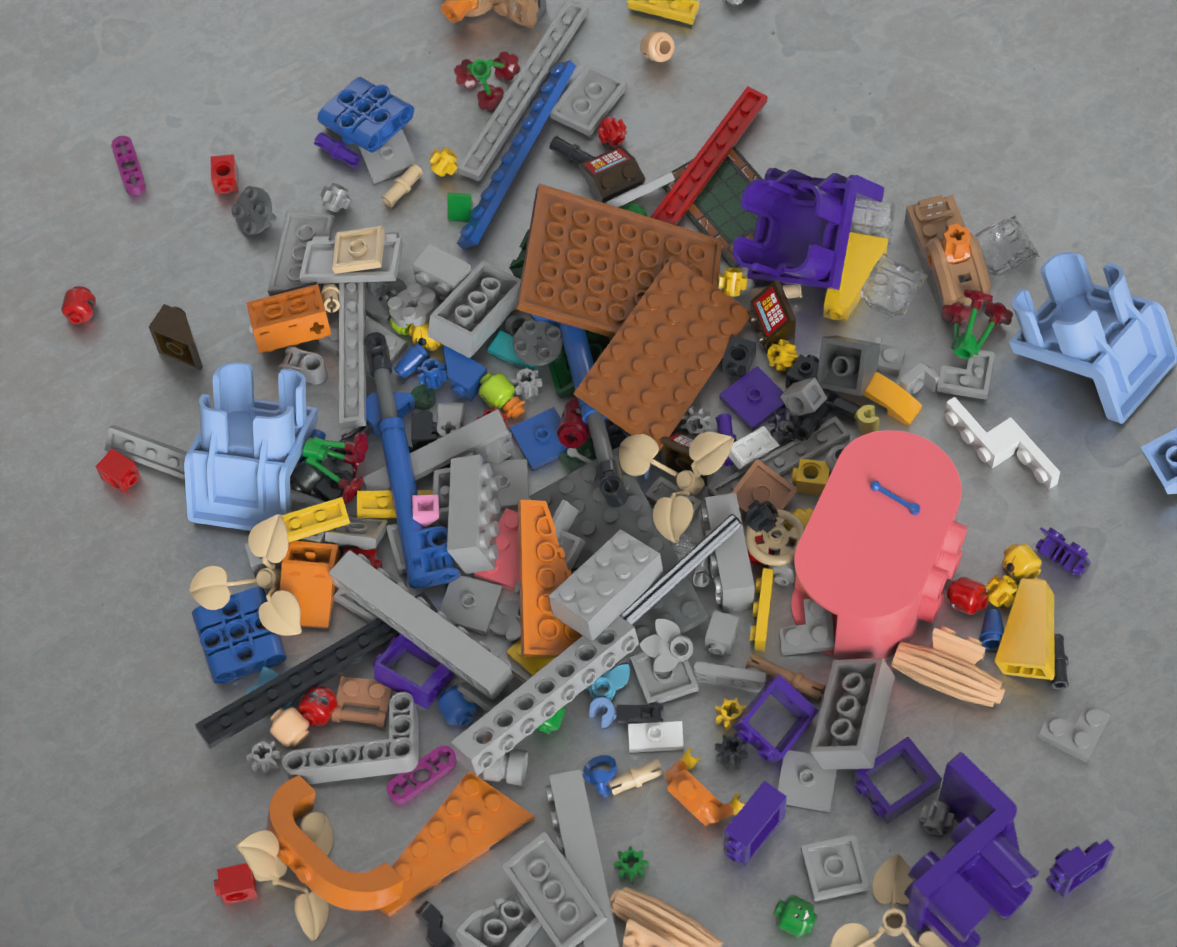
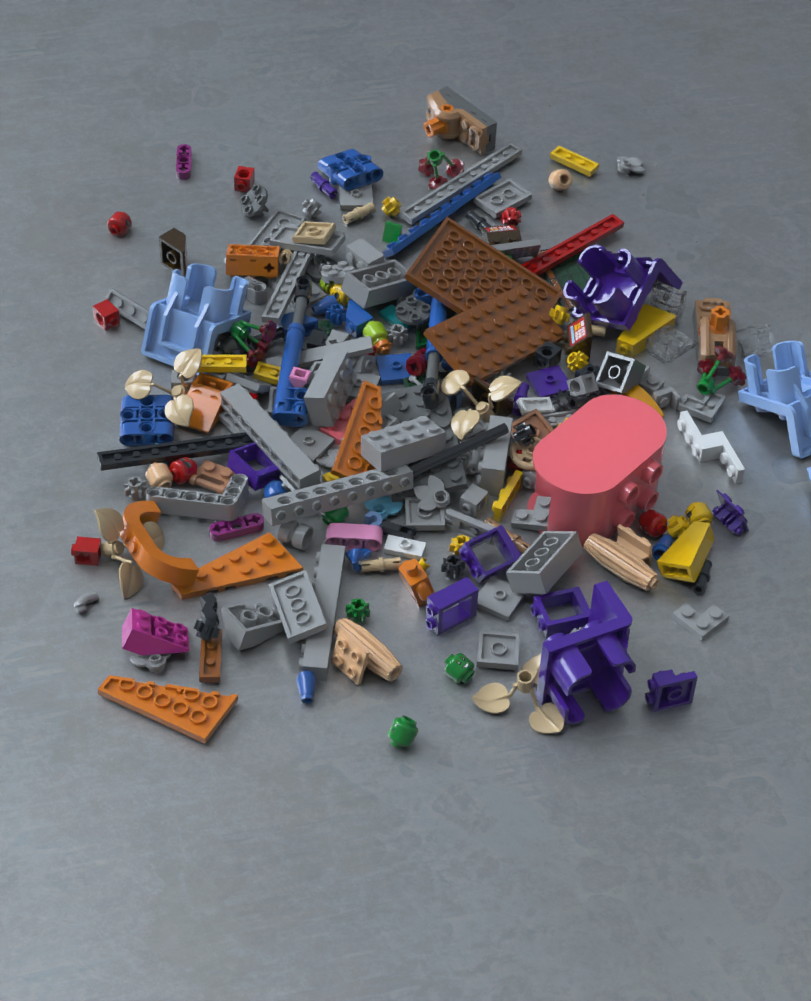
camera: 10 degrees right, 15 degrees down
blue hinge [870,481,920,515] -> none
none -> bright pink beam [325,523,383,551]

